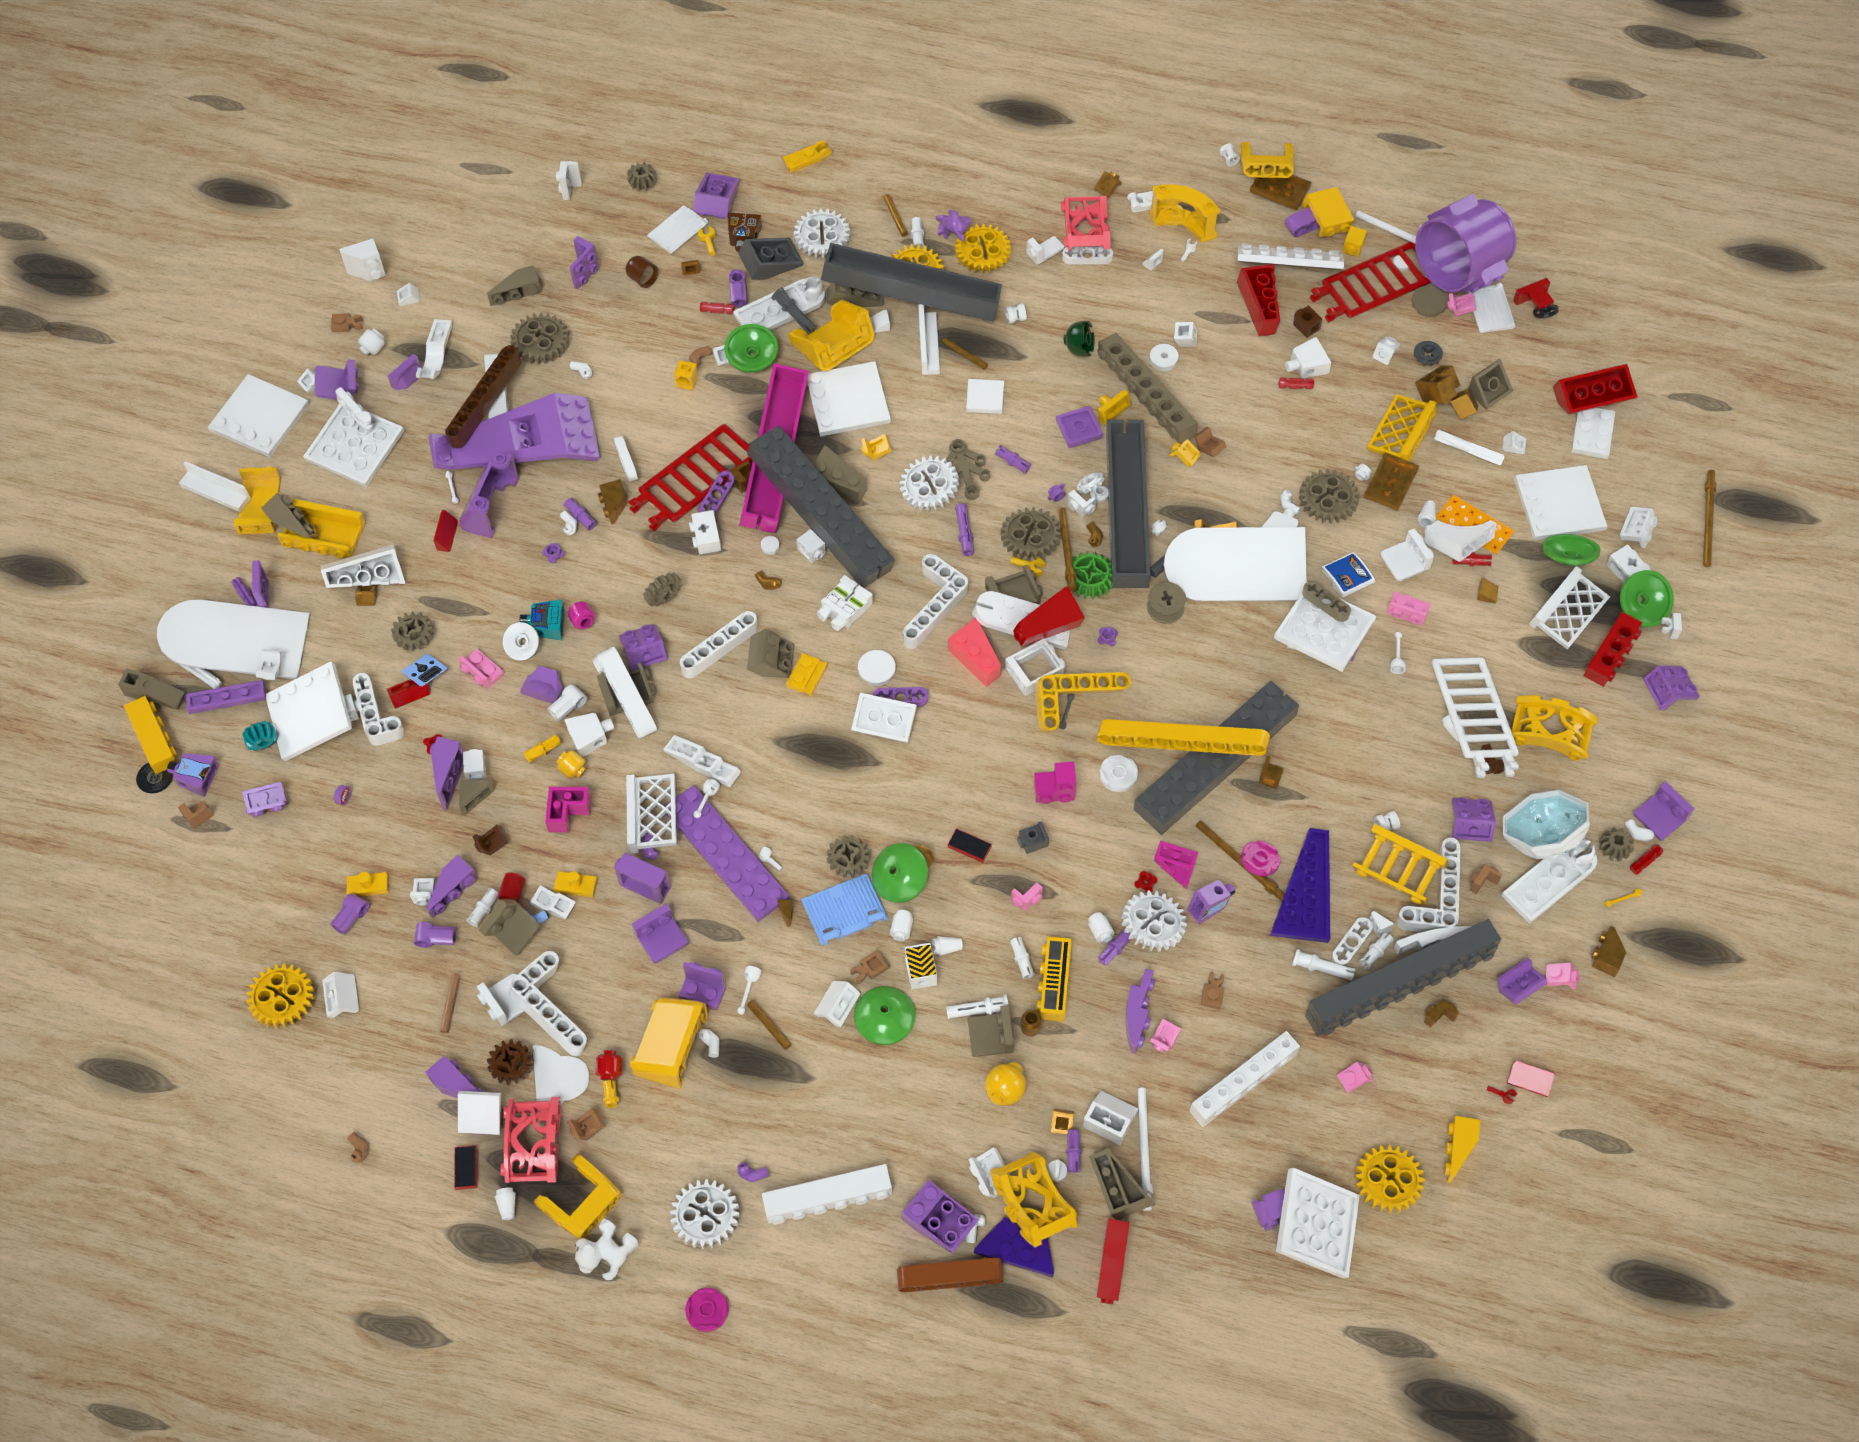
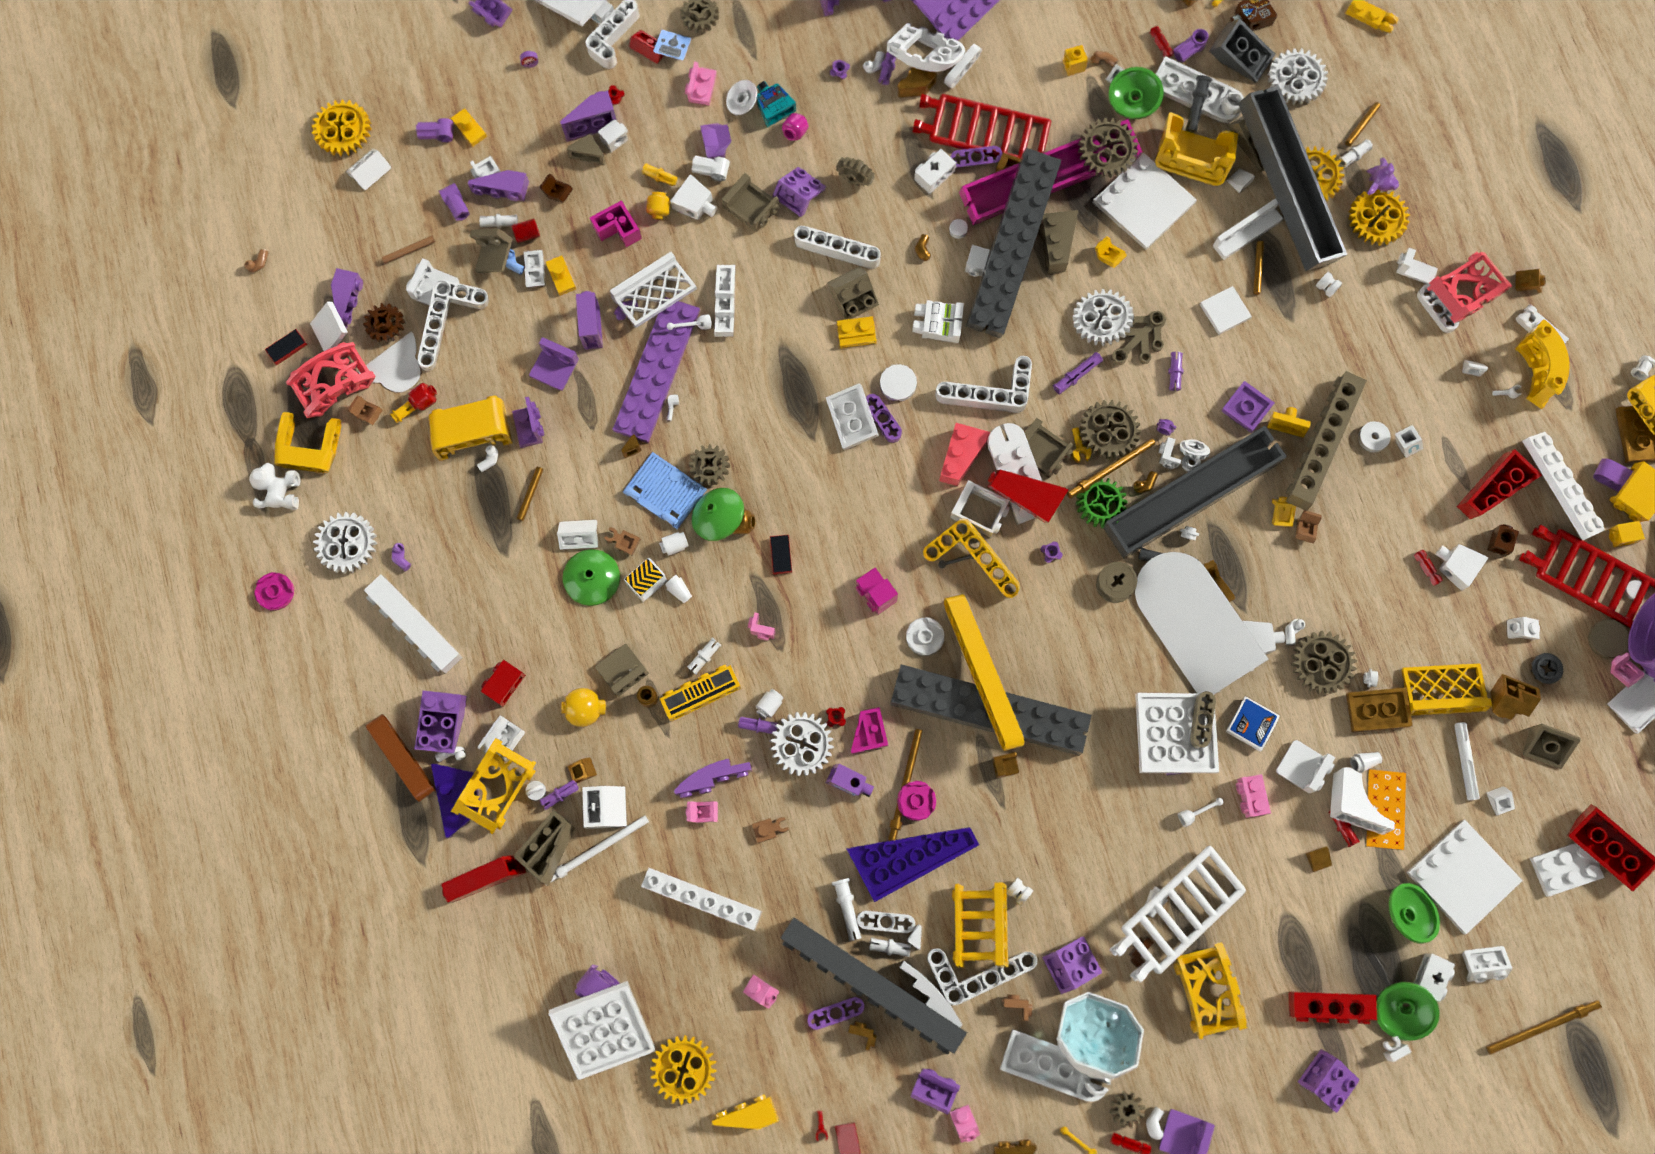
camera: 60 degrees right, 15 degrees up
white cone [494,1188,516,1221] -> none
white beam [592,646,657,739] -> none
white hinge [737,966,762,1015] -> none
white pin [946,994,1008,1019] -> none
dark grey brick [1017,821,1049,854] -> none
dark green cylinder [1063,321,1095,357] -> none
pearl gold panel [1451,388,1478,419] -> none
white fence [1529,566,1610,649] -> none
none -> red brick [481,659,526,707]
none -> medium lavender beam [808,997,864,1030]
none -> white slope [887,23,965,72]
none -> dark tan gear [1078,117,1138,178]

